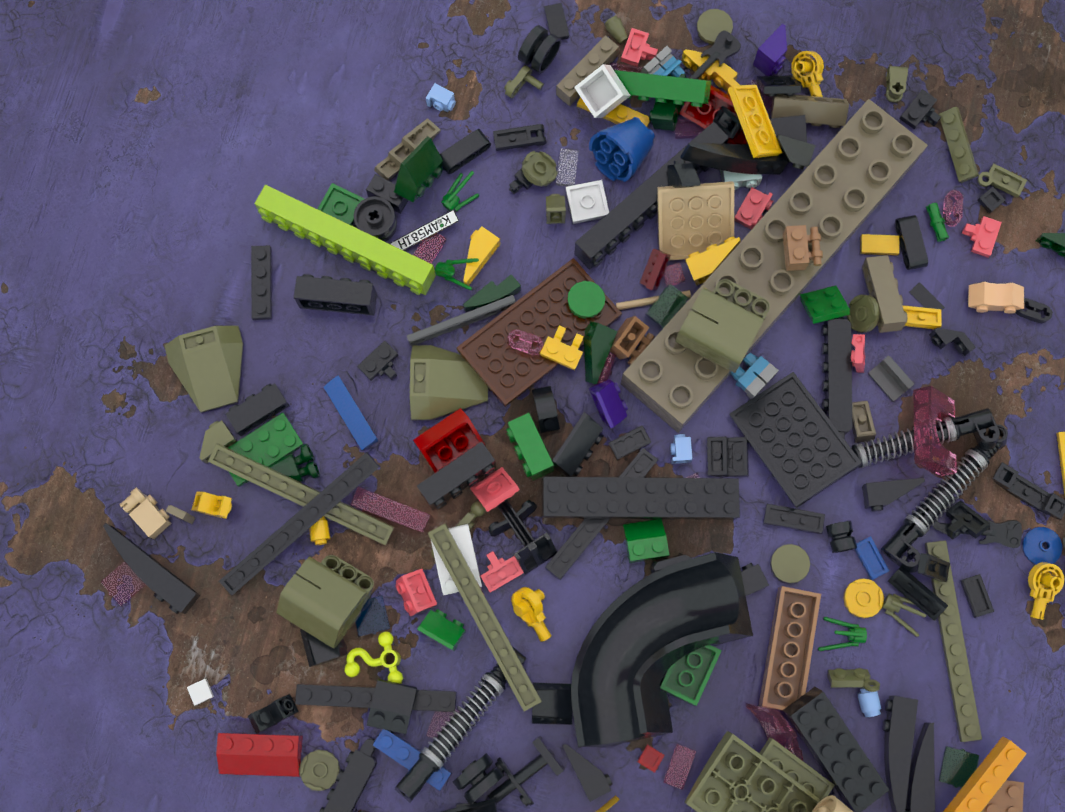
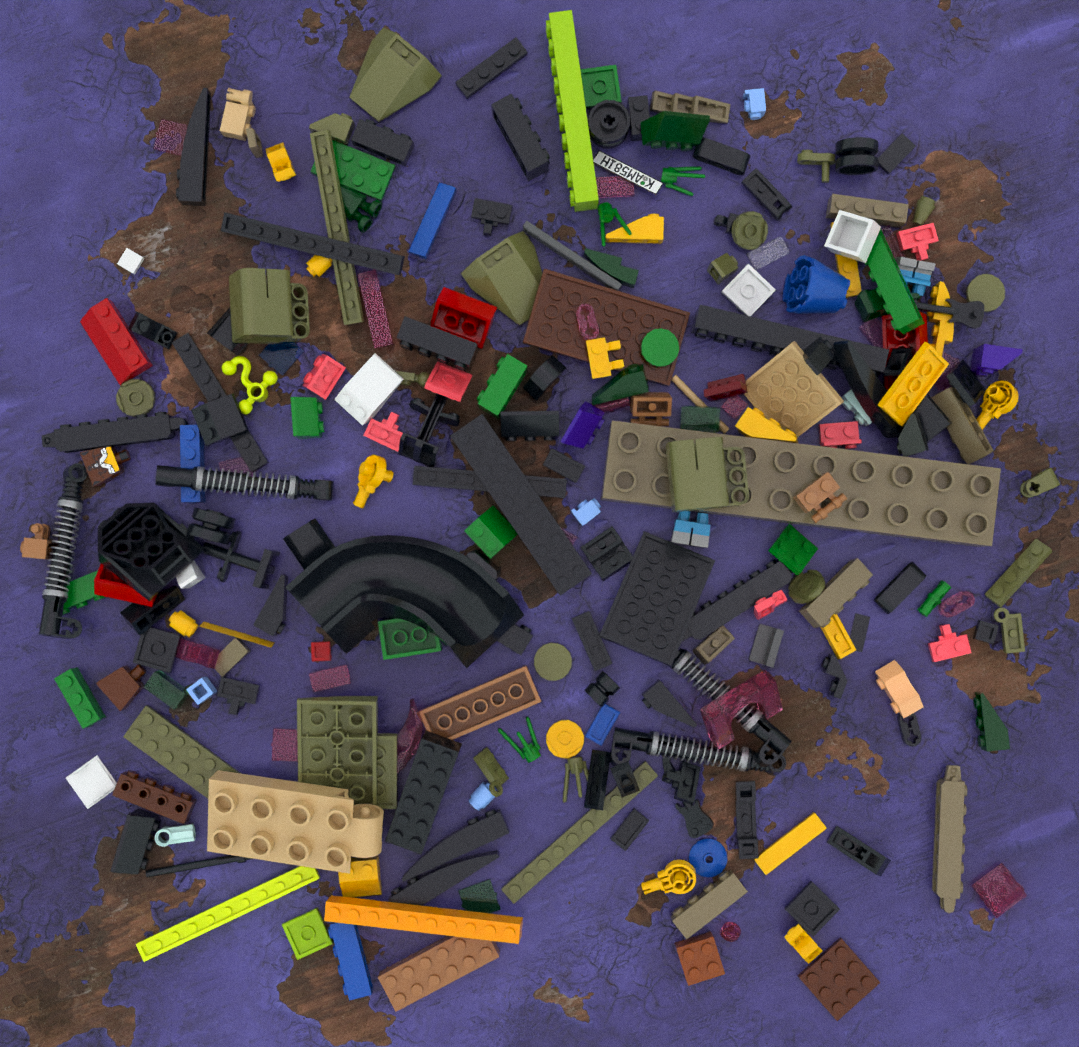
camera: 50 degrees right, 10 degrees up
olive plate [428,523,542,711] -> none
yellow tile [860,234,899,255] -> none
black hinge [899,89,941,129] -> none

